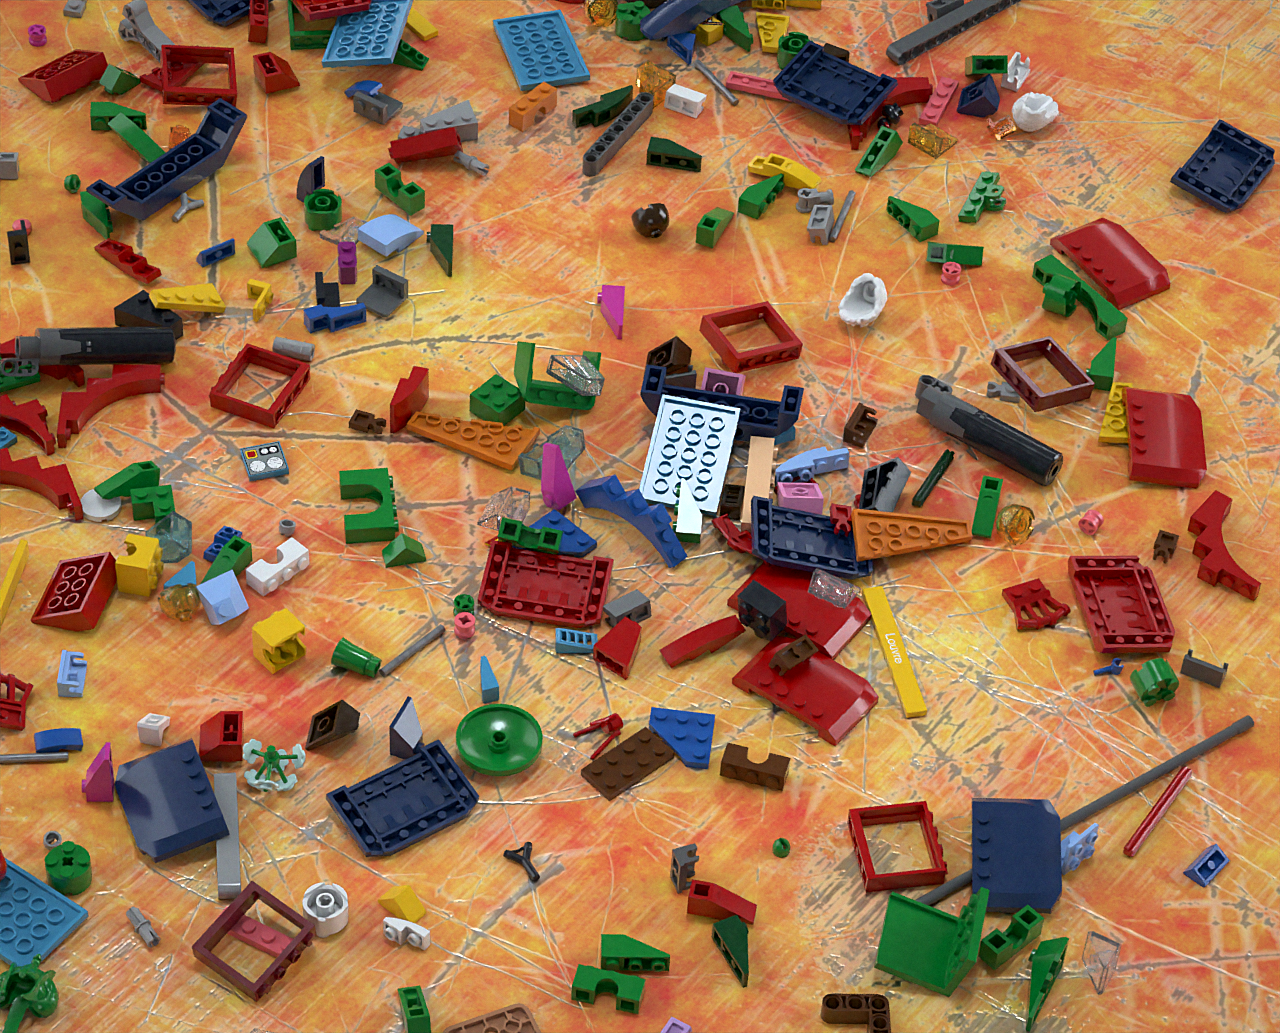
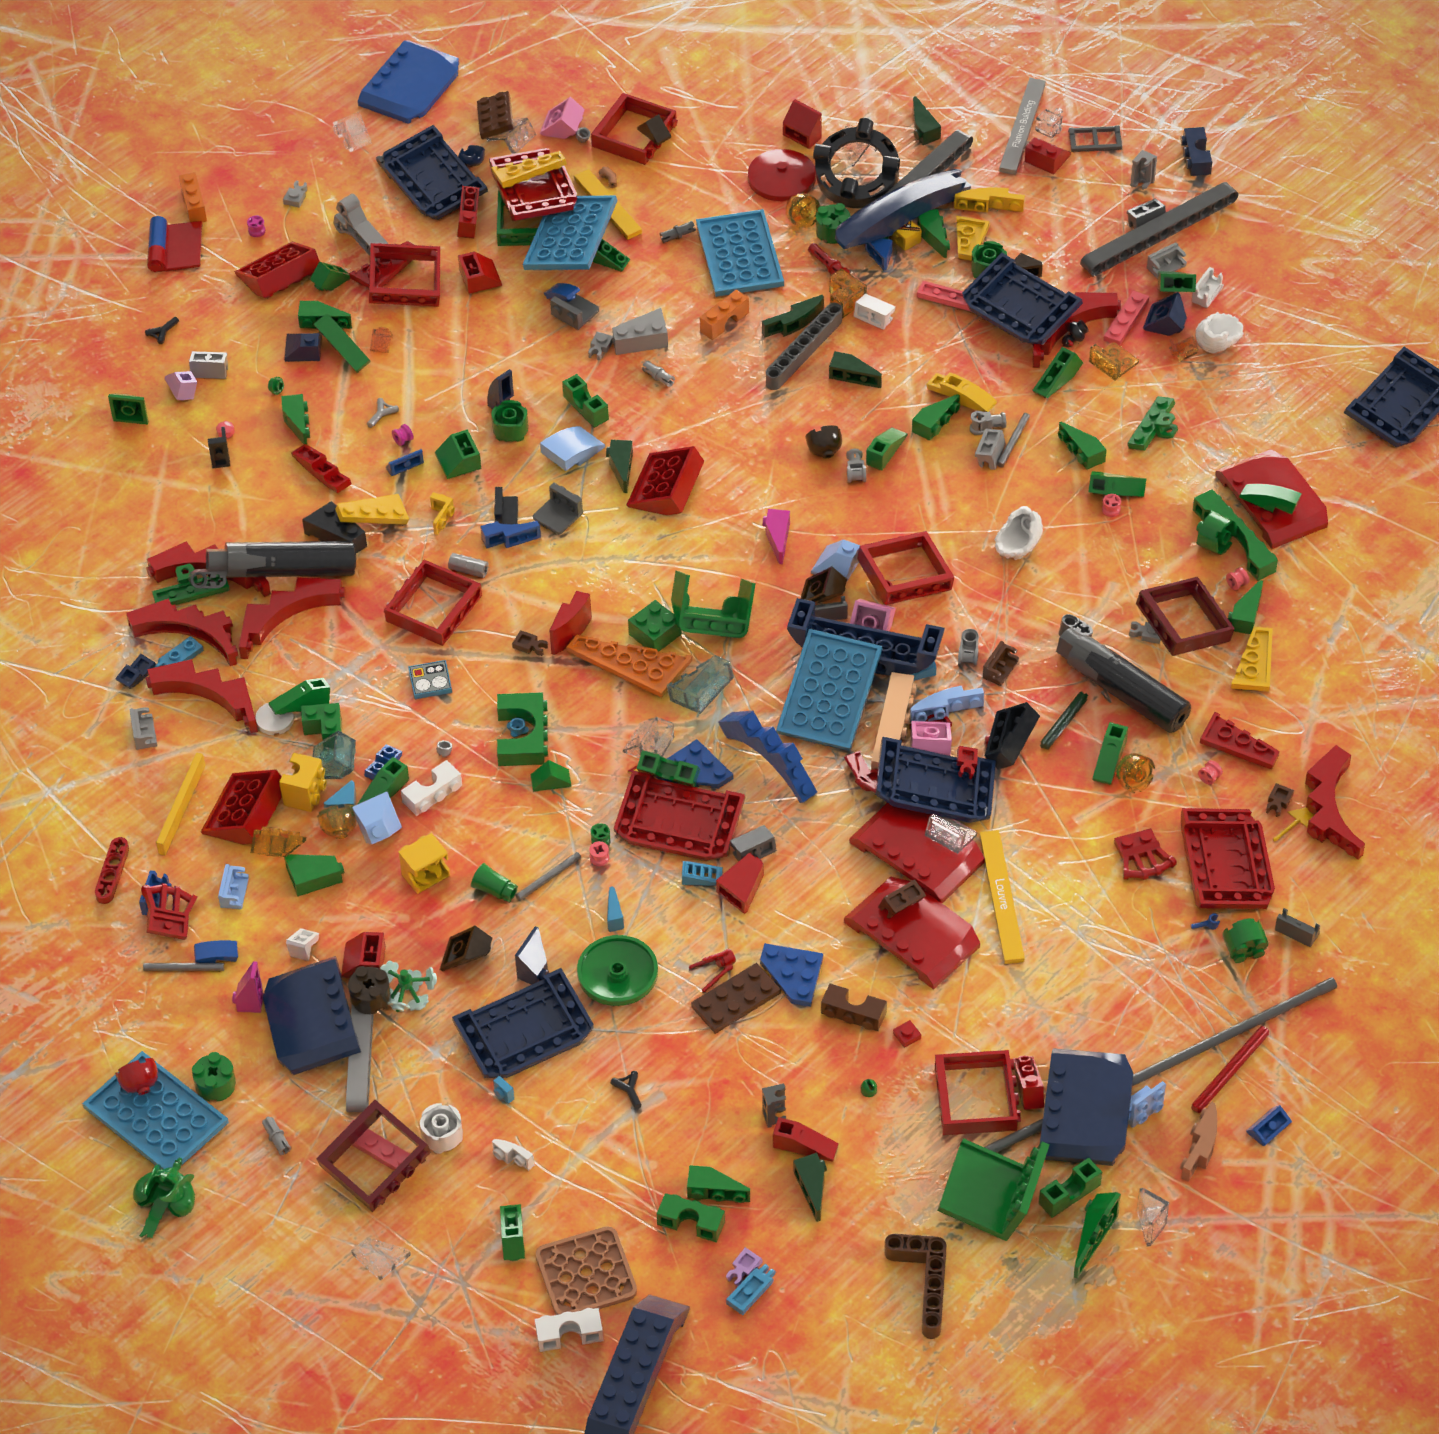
camera: 10 degrees right, 5 degrees up
light grey hinge [43,831,62,850] -> none
dark blue slope [86,98,247,221] -> none
clear wing [320,217,367,245] -> none
magenta brick [337,241,357,285] -> none
yellow slope [378,885,426,923] -> none
red slope [388,127,463,163] -> none
dark pink slope [541,443,577,510] -> none
clear slope [546,355,605,396] -> none
red slope [659,615,746,669] -> none
slope [672,478,702,544] -> none
flat silver bar [694,60,739,106] -> none
dark brown slope [720,484,745,520] -> none
black hinge [737,580,787,641] -> none
orange wing [851,508,972,562] -> none
red slope [1122,387,1207,489] -> none
none -> clear yellow slope [250,827,307,857]
none -> dark blue slope [284,333,322,362]
none -> green slope [284,854,345,896]
none -> dark brown brick [348,966,391,1014]
none -> dark pink wheel [392,424,414,446]
none -> dark azure plate [493,1076,514,1104]
none -> dark azure plate [507,718,529,737]
none -> red slope [626,446,704,515]
none -> dark grey pin [660,221,696,243]
none -> red pin [808,243,850,282]
none -> light blue slope [811,540,861,581]
none -> light grey connector [846,448,866,483]
none -> red plate [893,1020,922,1048]
none -> light grey piece [958,629,979,665]
none -> red slope [1013,1055,1044,1110]
none -> light grey hinge [1147,242,1187,279]
none -> nougat slope [1180,1102,1218,1182]
none -> red wing [1200,712,1280,770]
none -> coral wheel [1226,567,1250,590]
none -> slope [1239,484,1302,515]
none -> yellow piece [1273,807,1315,842]

